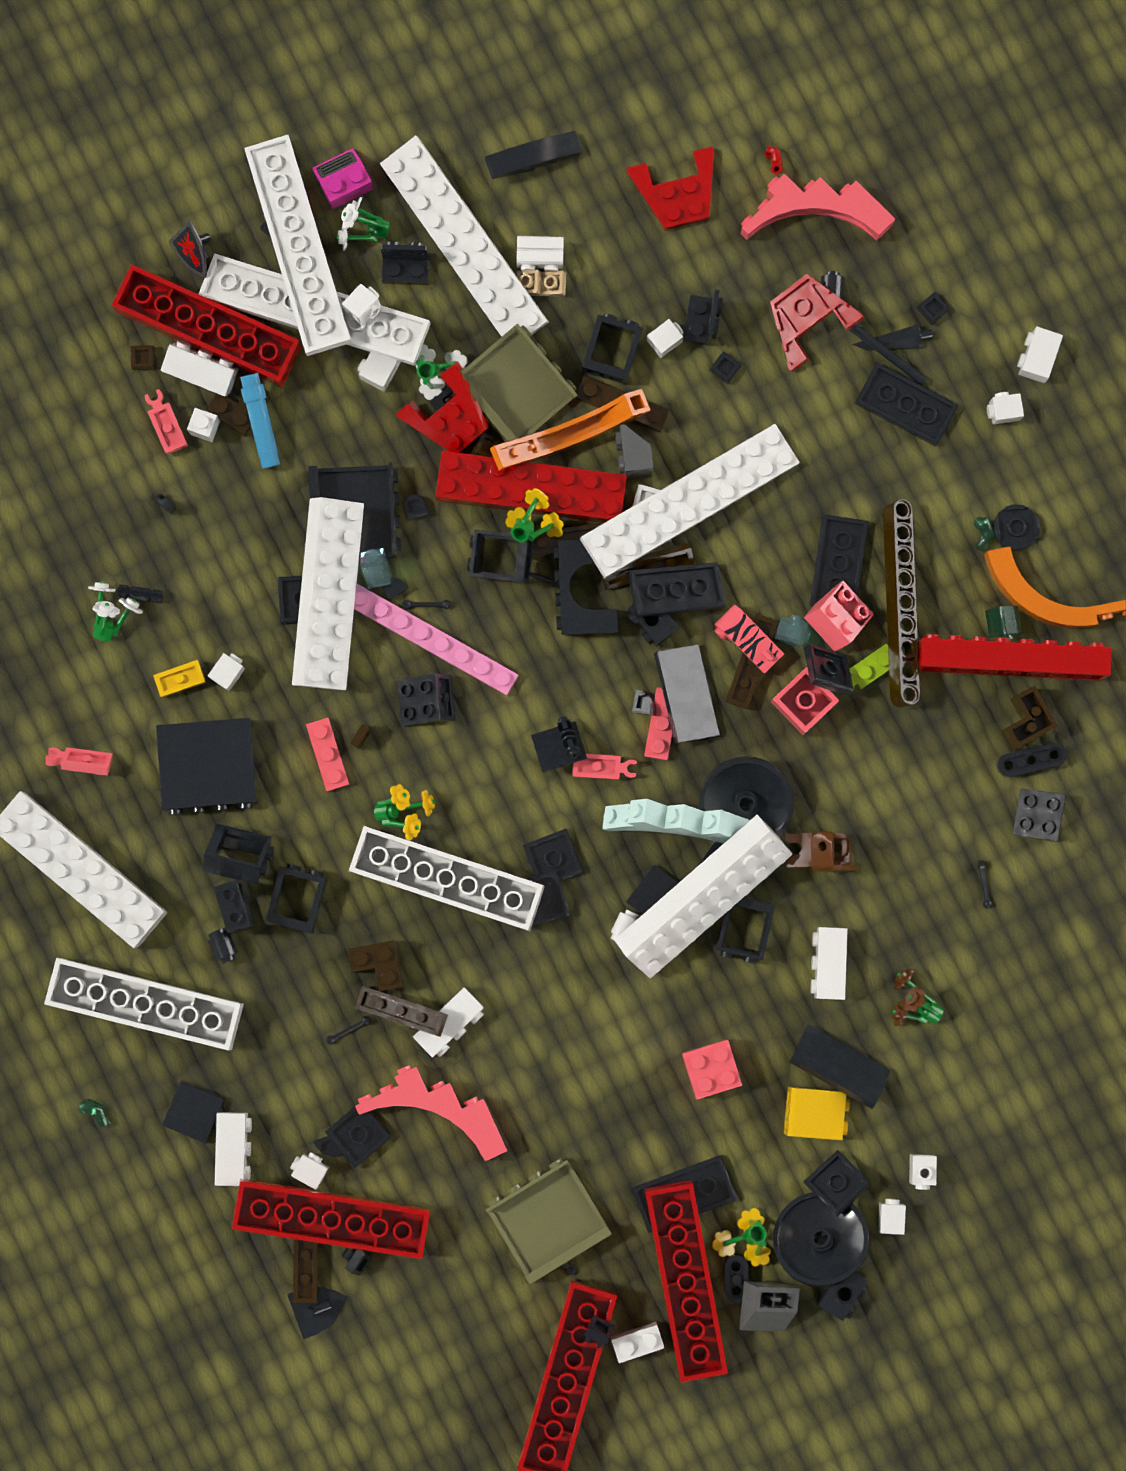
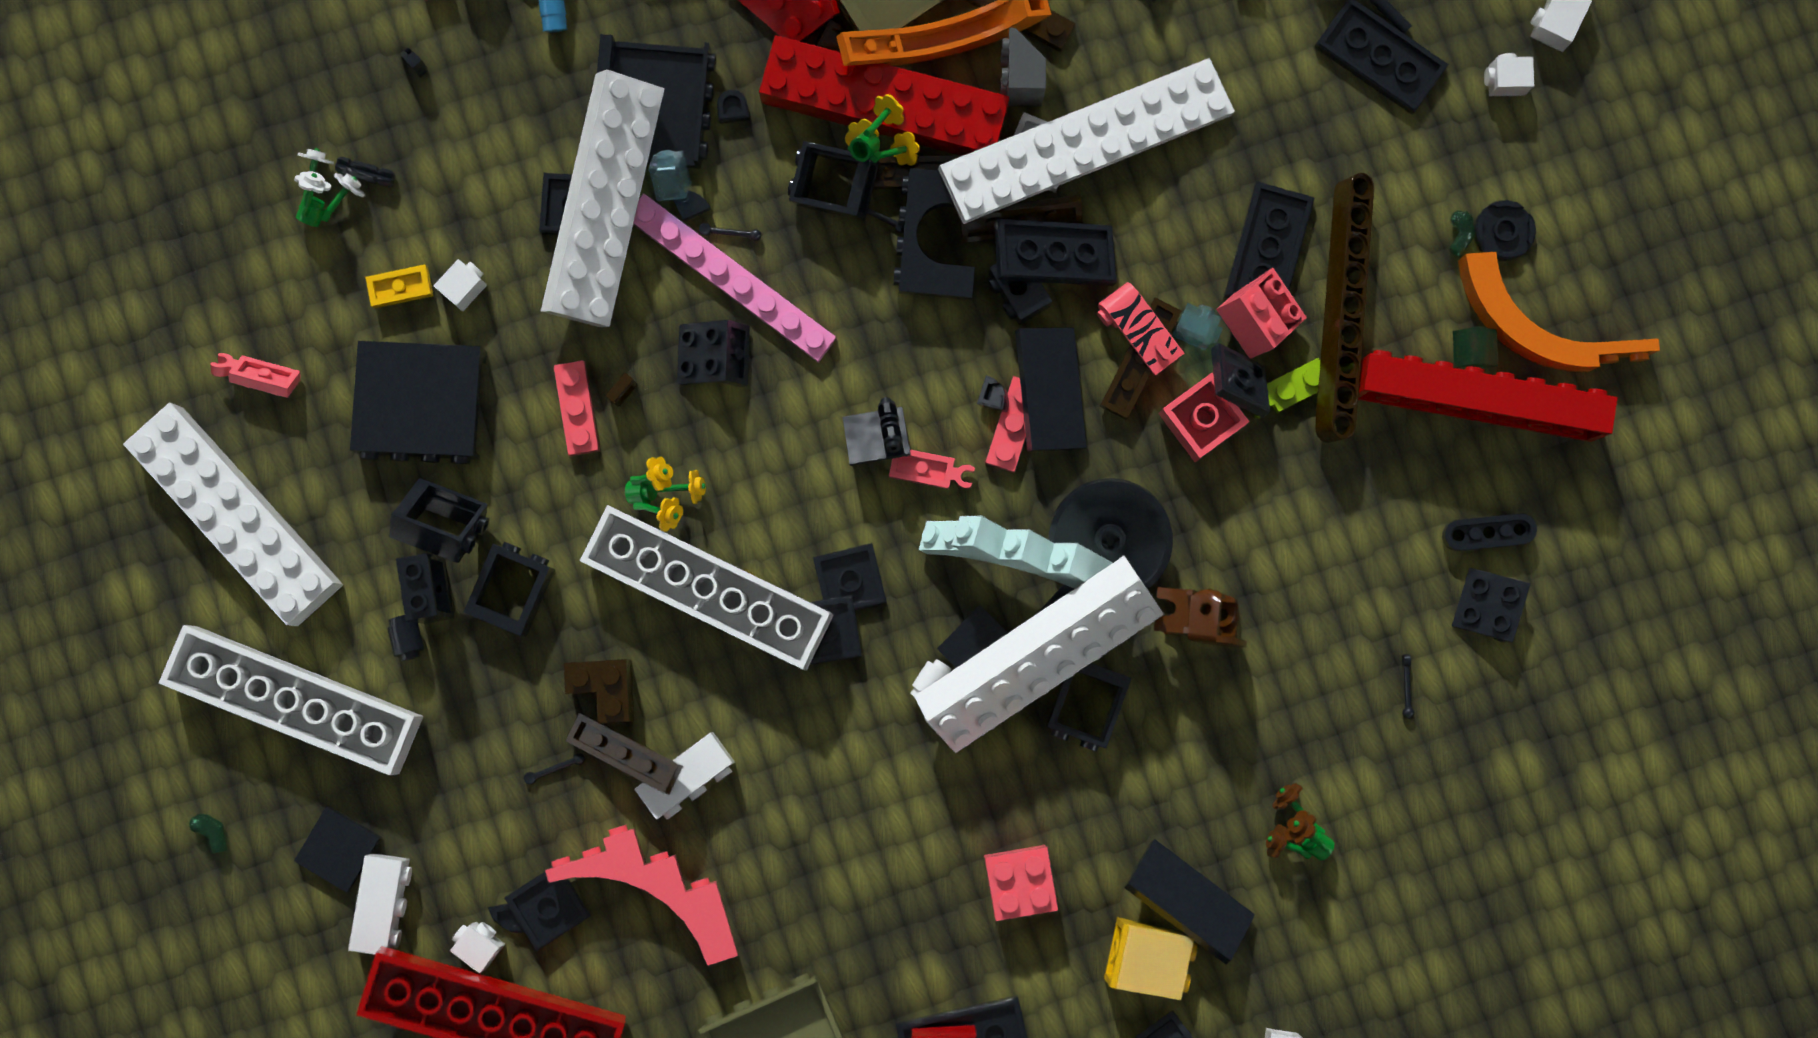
camera: 10 degrees right, 0 degrees up
white brick [810,927,847,1000] -> none
dark brown brick [1001,685,1058,751] -> none

